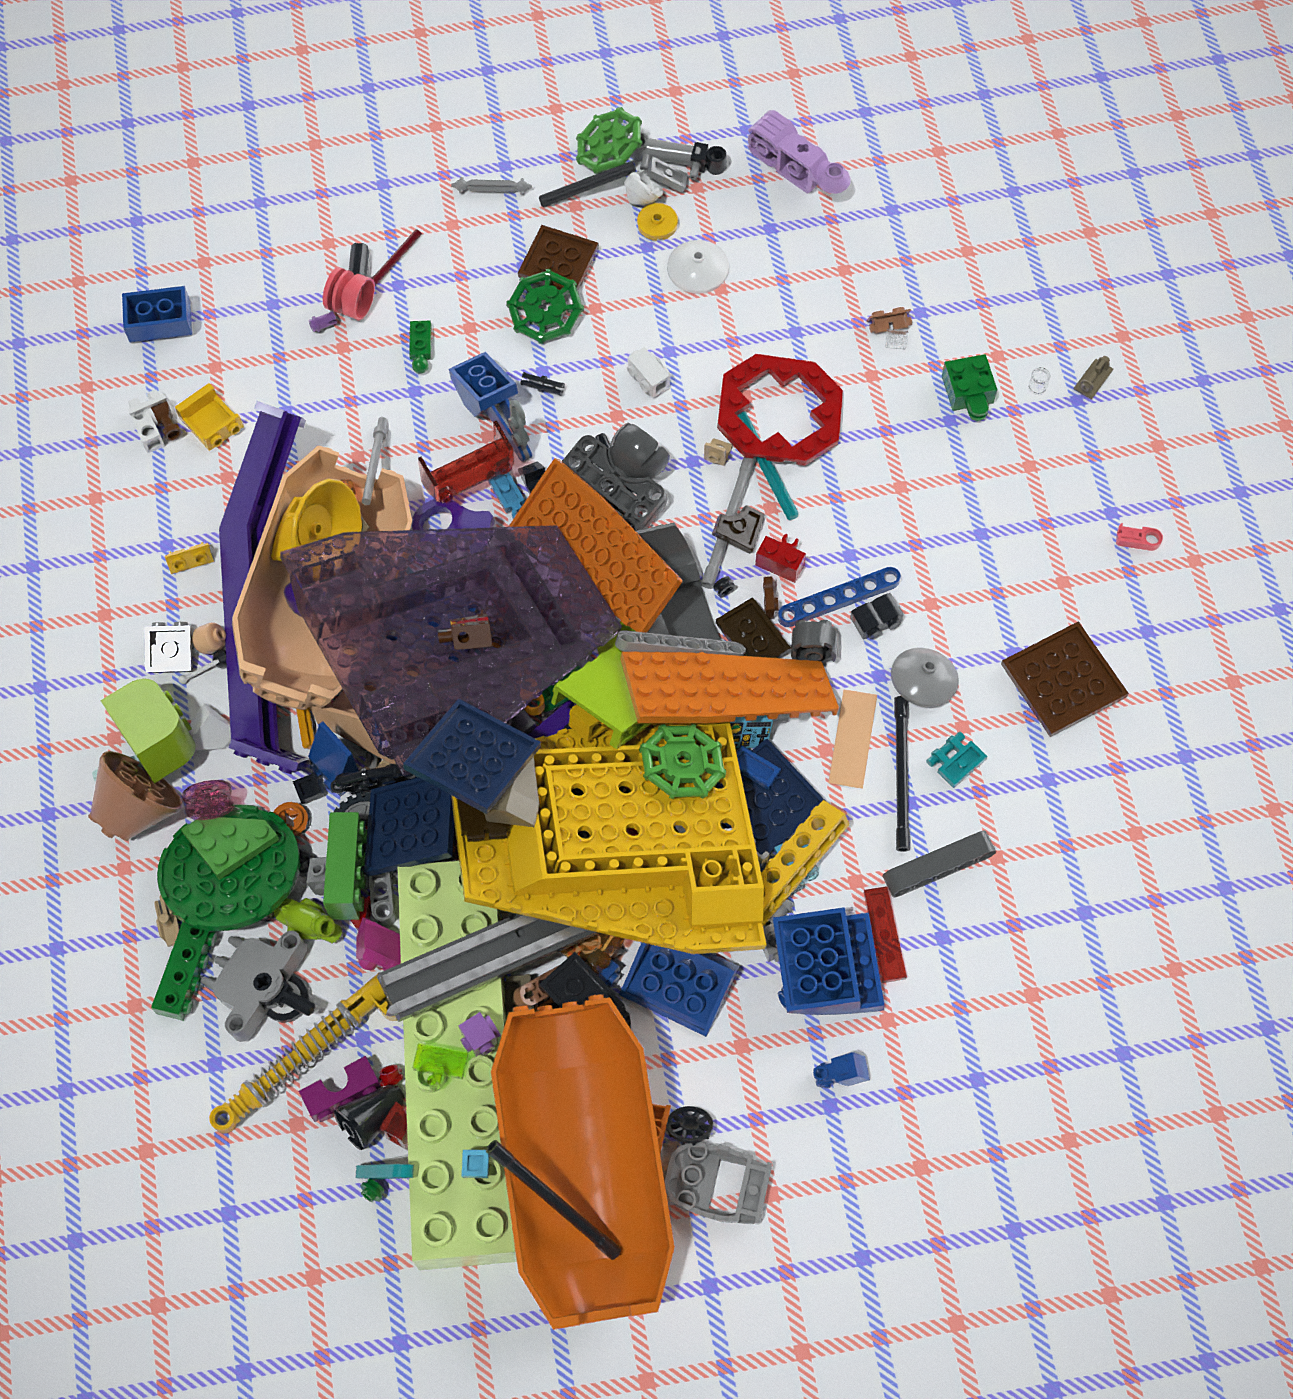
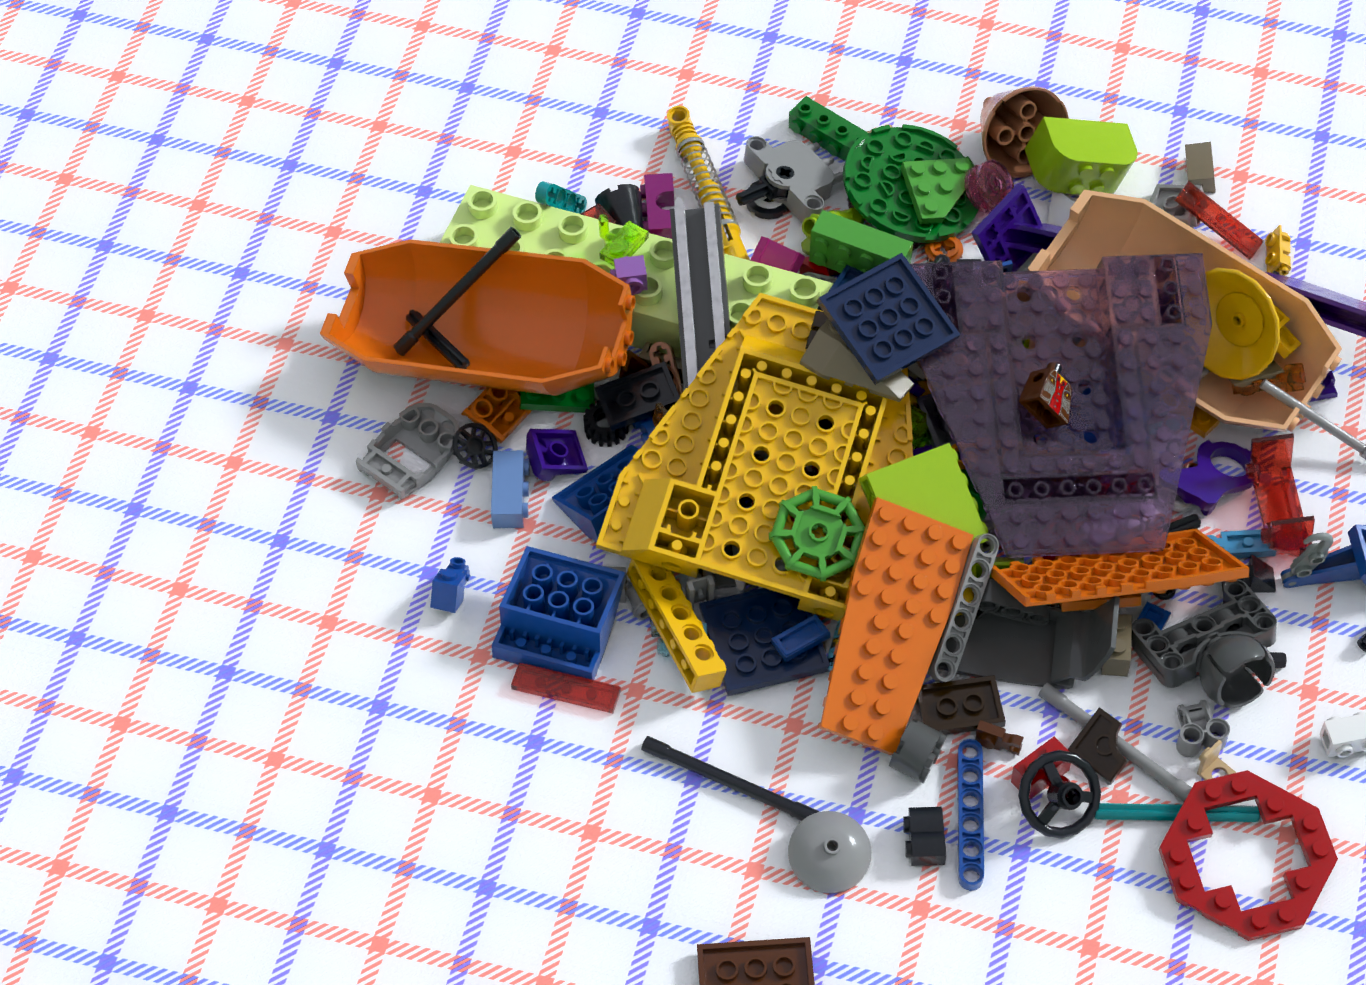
camera: 115 degrees right, 10 degrees down
medium azure plate [461,1150,489,1178] -> none
black bush [713,576,736,598] -> none
light nougat sticker [828,689,877,789] -> none
dark grey beam [882,830,997,898] -> none
teal plate [926,731,988,788] -> none
none -> black axle [406,310,470,369]
none -> medium blue brick [491,450,530,529]
none -> dark purple slope [526,429,588,481]
none -> black piece [1018,750,1102,839]
none -> clear red tile [1175,181,1264,260]
none -> light grey piece [1176,700,1230,757]
none -> dark tan hinge [1185,142,1216,193]

